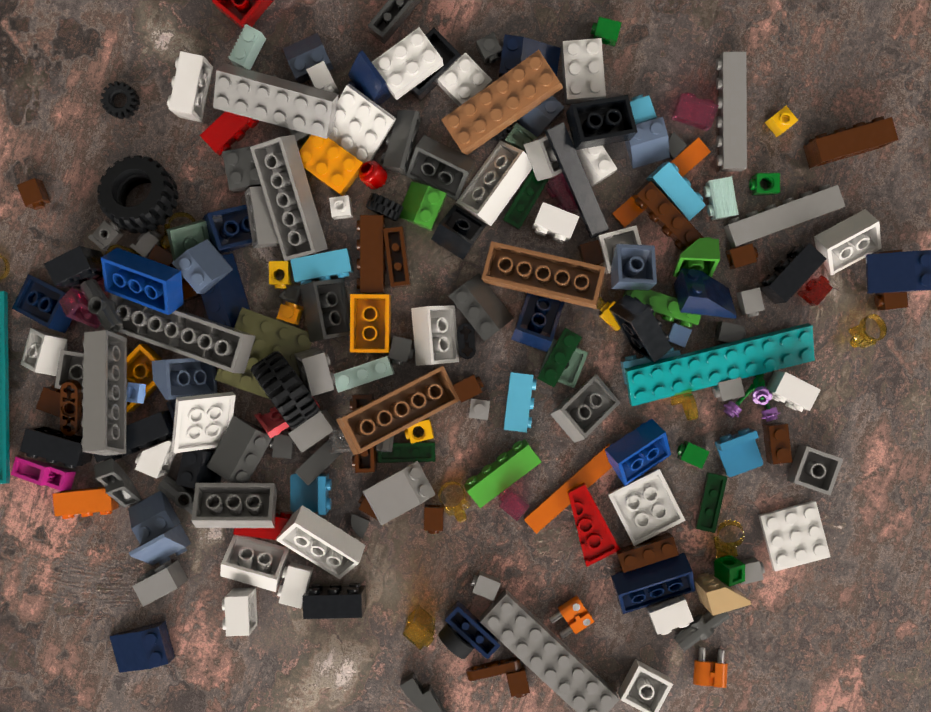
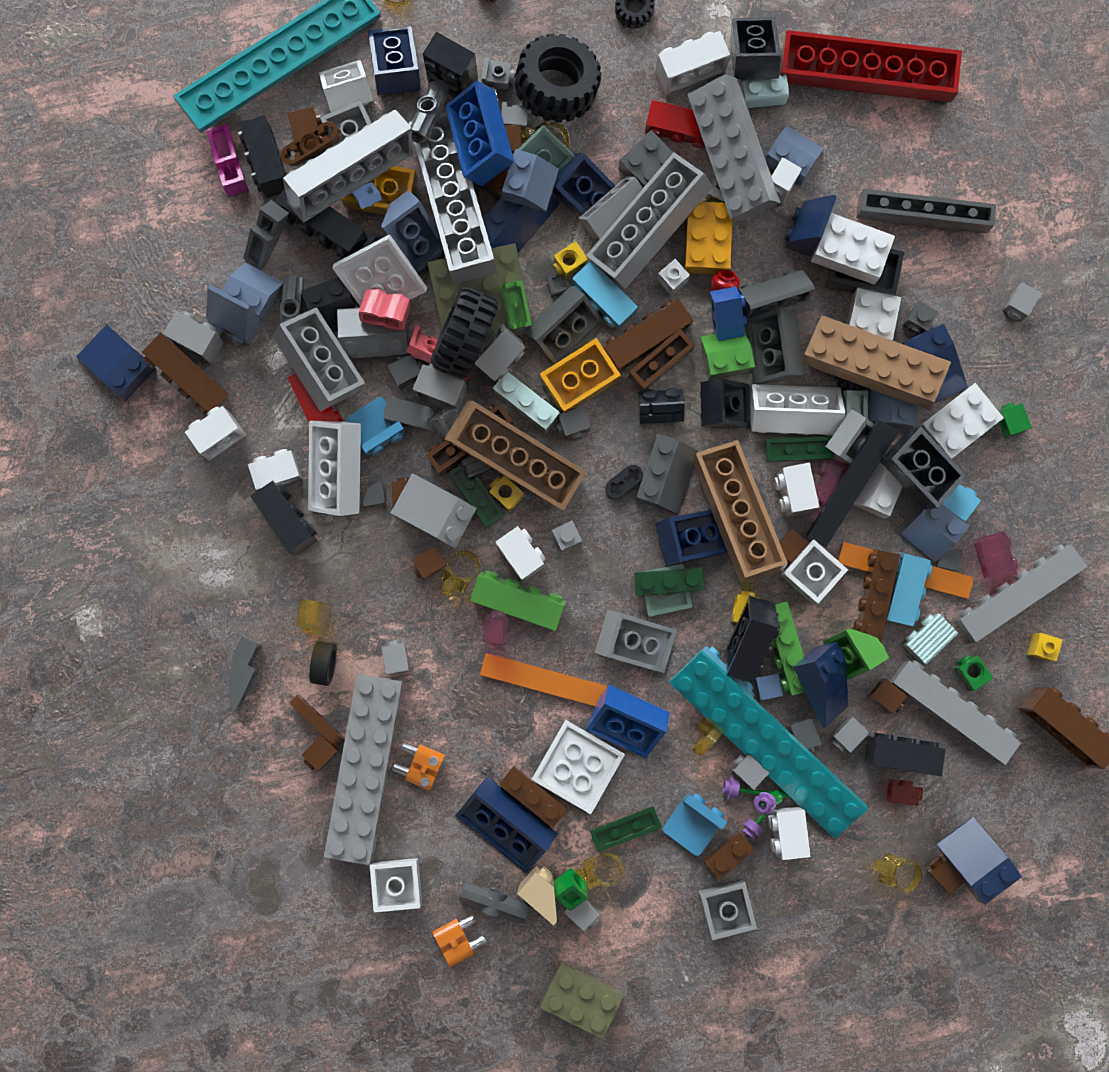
camera: 50 degrees right, 5 degrees down
orange brick [52,486,119,519] -> none
clear pink brick [59,288,101,329] -> none
white slope [135,440,176,478] -> none
white slope [220,535,289,592] -> none
light orange brick [276,301,304,325] -> none
white plate [329,84,396,163] -> none
black tyre [366,193,403,222] -> none
white slope [411,305,459,366] -> none
dark blue brick [445,601,501,660] -> none
reddish brown brick [453,374,484,403] -> none
medium azure brick [503,372,537,433] -> none
red wing [567,483,620,567] -> none
sand blue slope [611,244,657,290] -> none
white brick [646,596,694,635] -> none
green brick [677,441,710,469] -> none
white plate [758,501,830,571] -> none
white slope [814,209,882,275] -> none
none -> reddish brown brick [142,332,229,415]
none -> coral brick [358,289,411,330]
none -> white brick [495,526,545,583]
none -> bright green hinge [500,280,532,329]
none -> olive brick [540,960,623,1040]
none -> black brick [638,388,685,424]
none -> blue brick [710,287,747,341]
none -> black brick [730,17,781,80]

